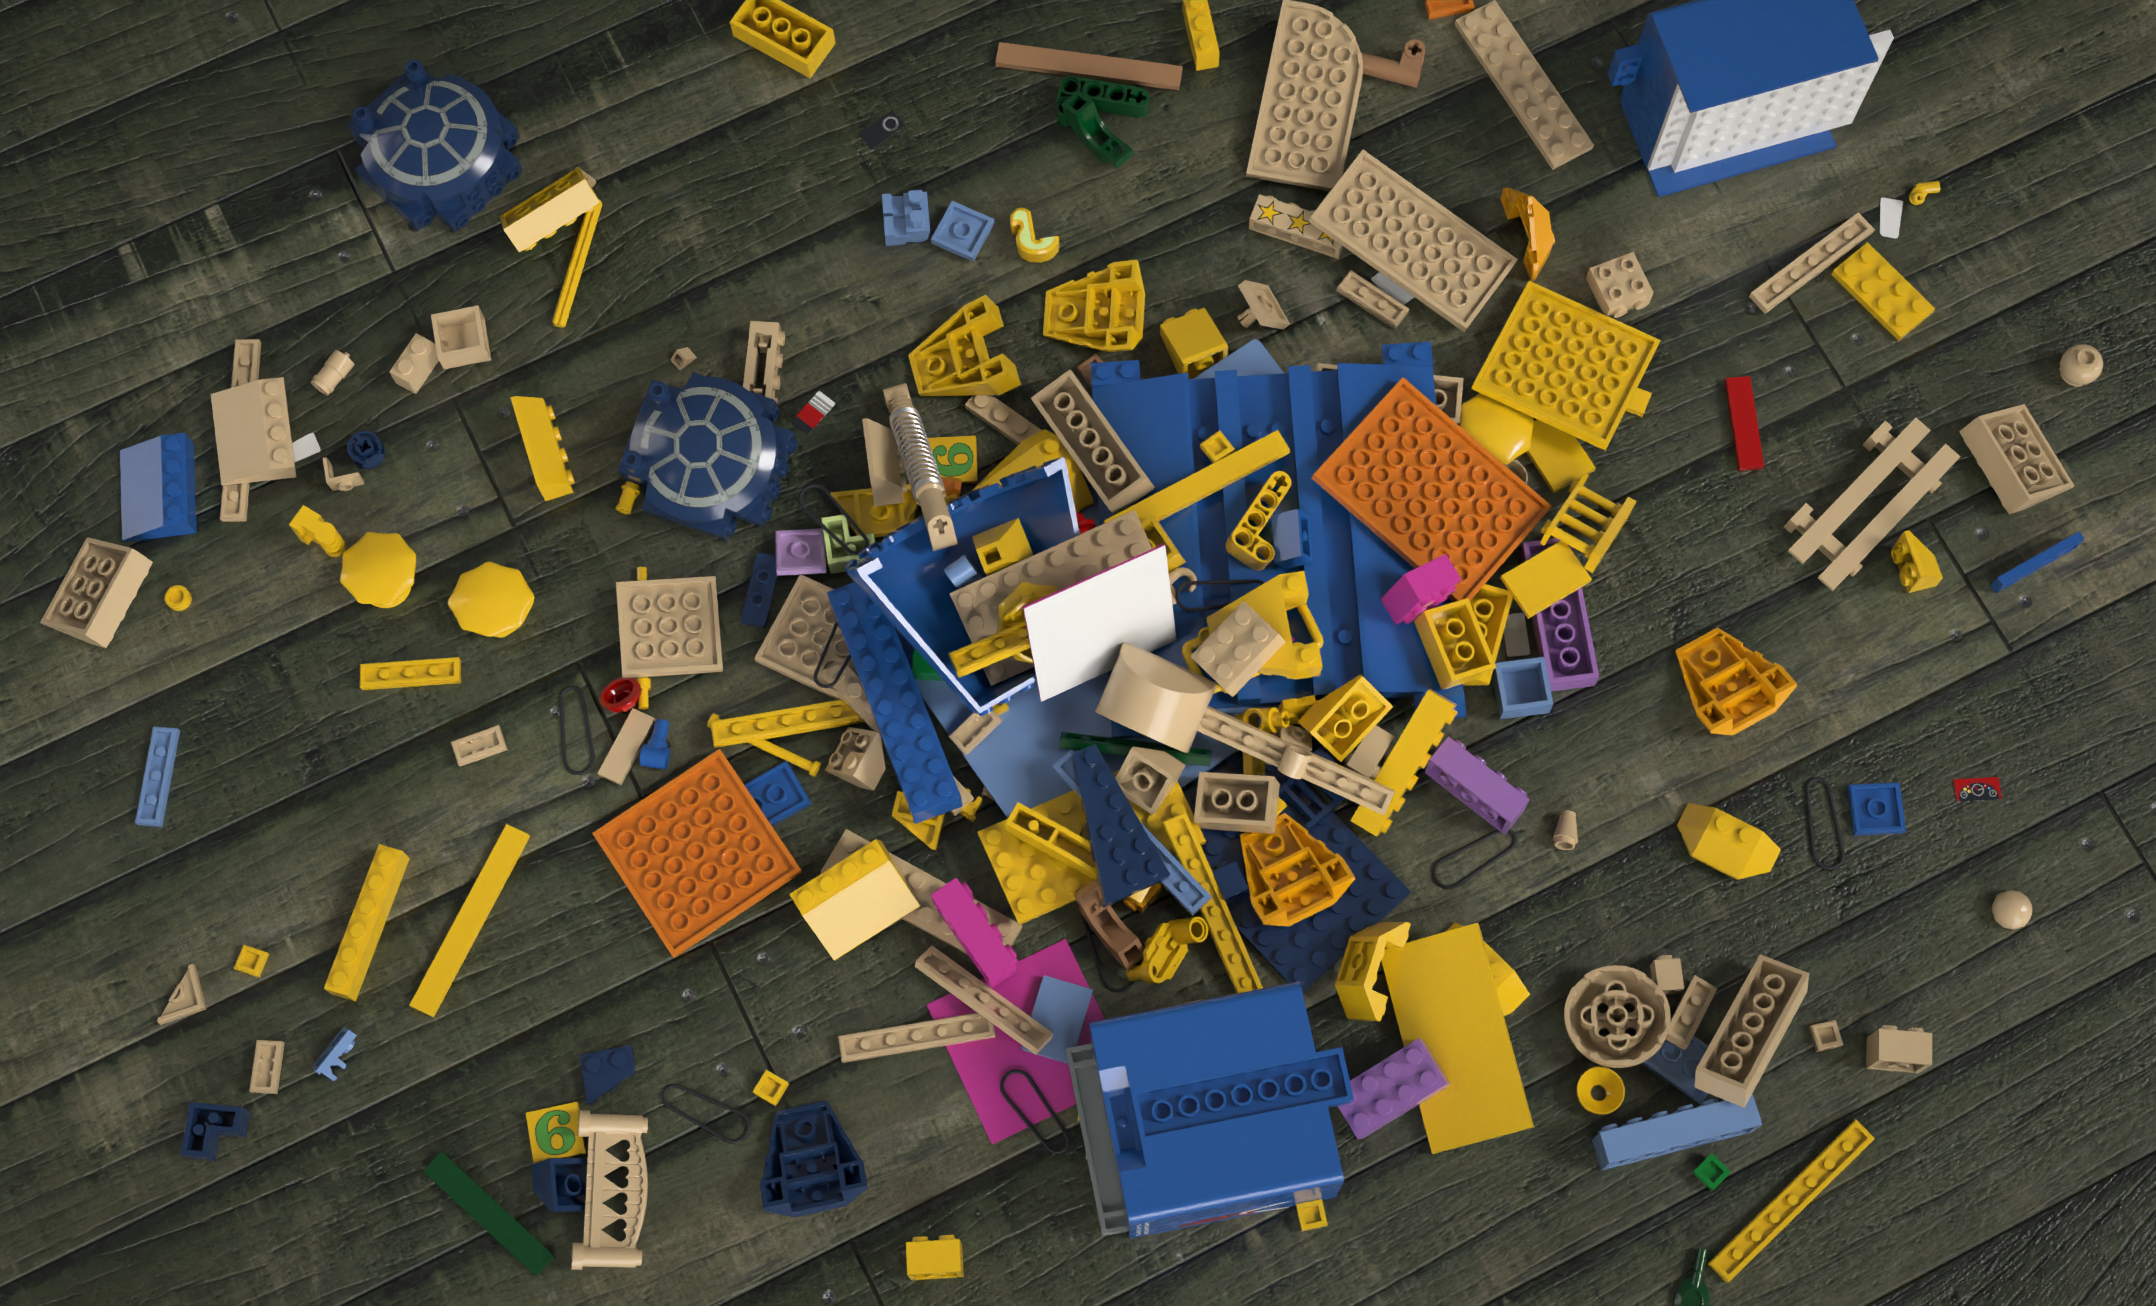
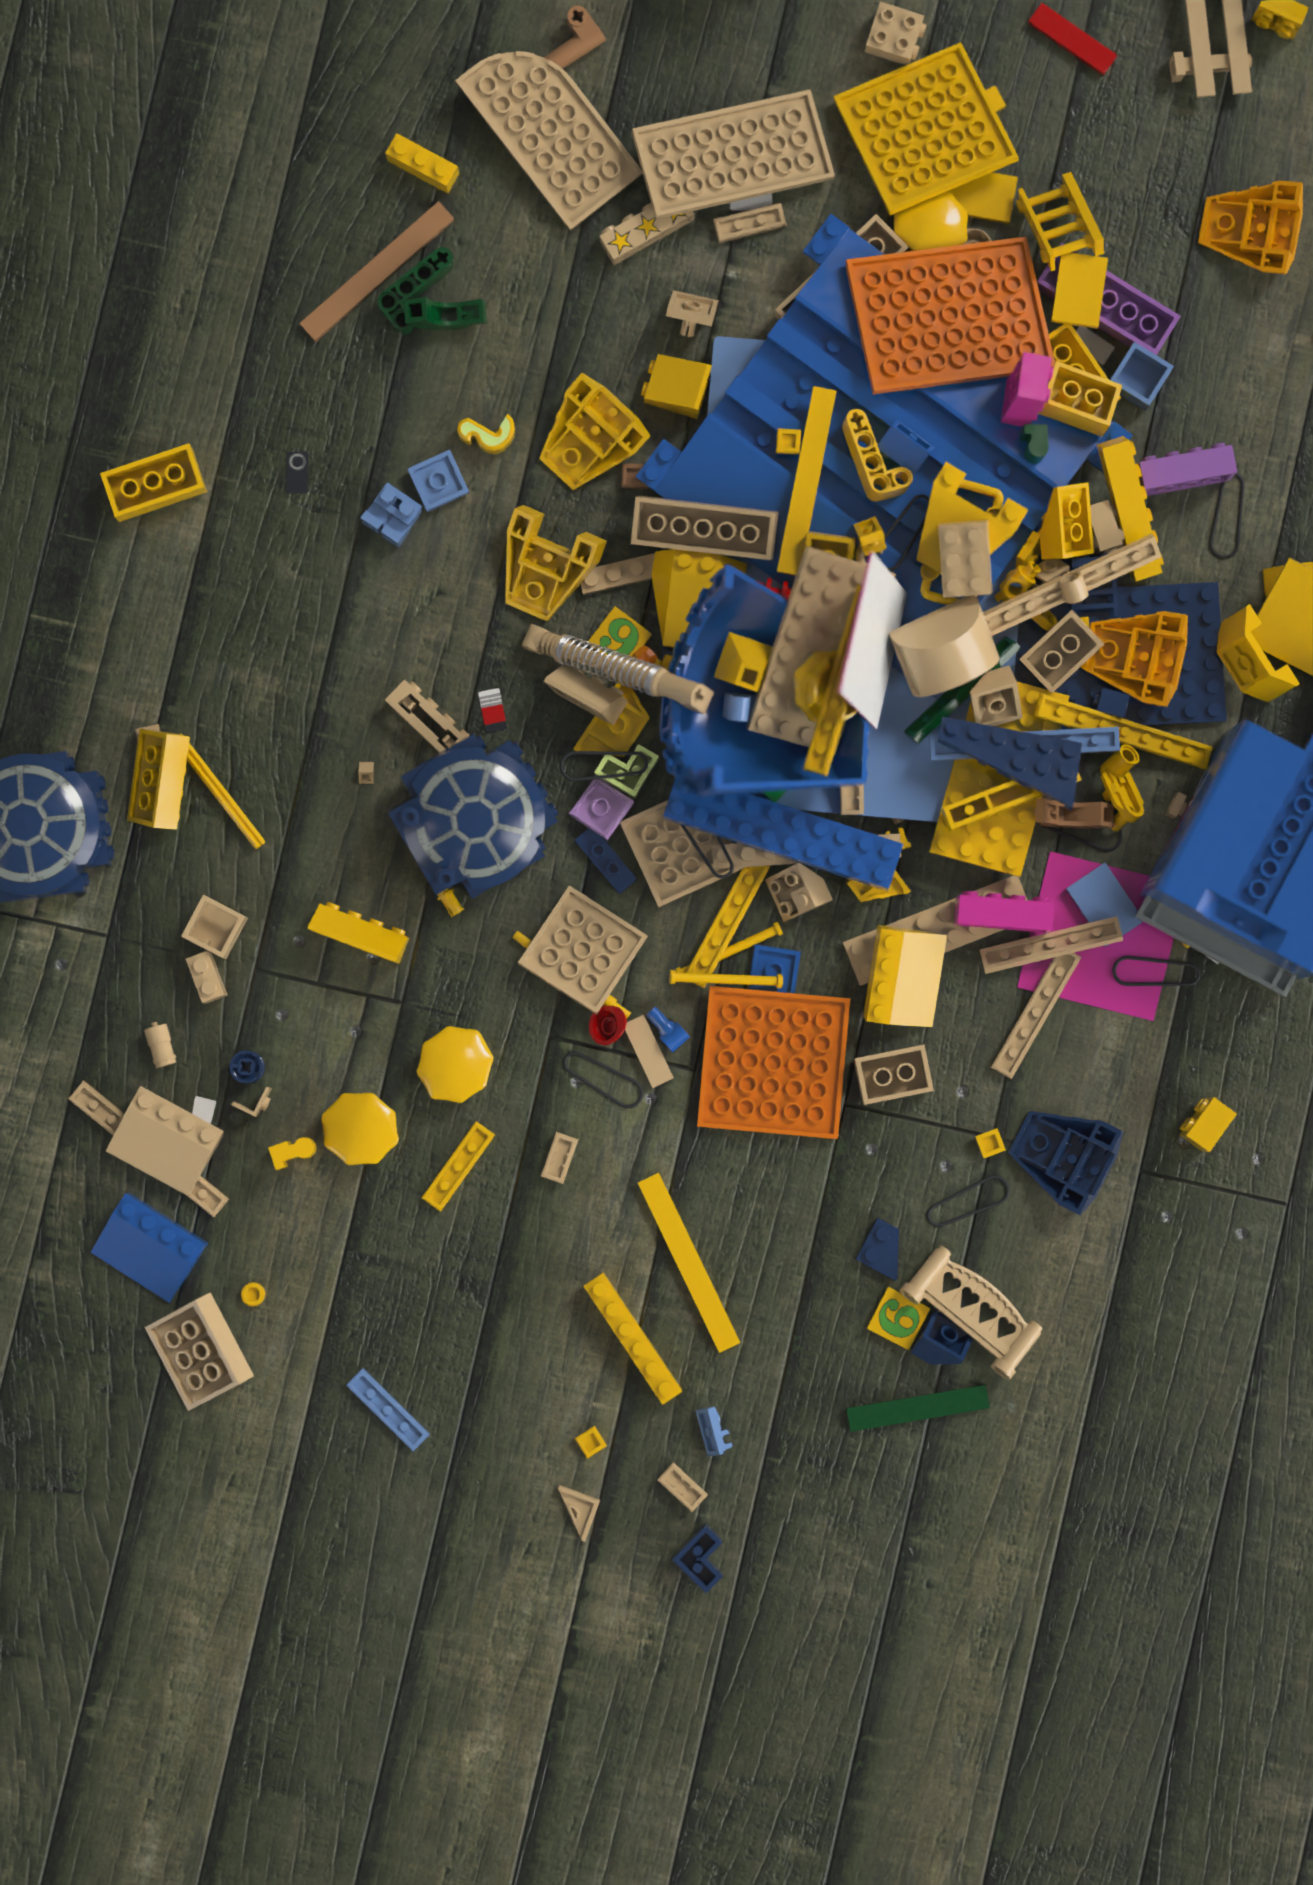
camera: 55 degrees left, 15 degrees up
light orange wedge [1500,187,1555,282] -> none
tan cone [1553,810,1578,850] -> none
none -> yellow bar [669,970,783,988]
none -> yellow slope [853,516,887,556]
none -> tan brick [853,1045,934,1105]
none -> dark green leg [1019,424,1049,464]

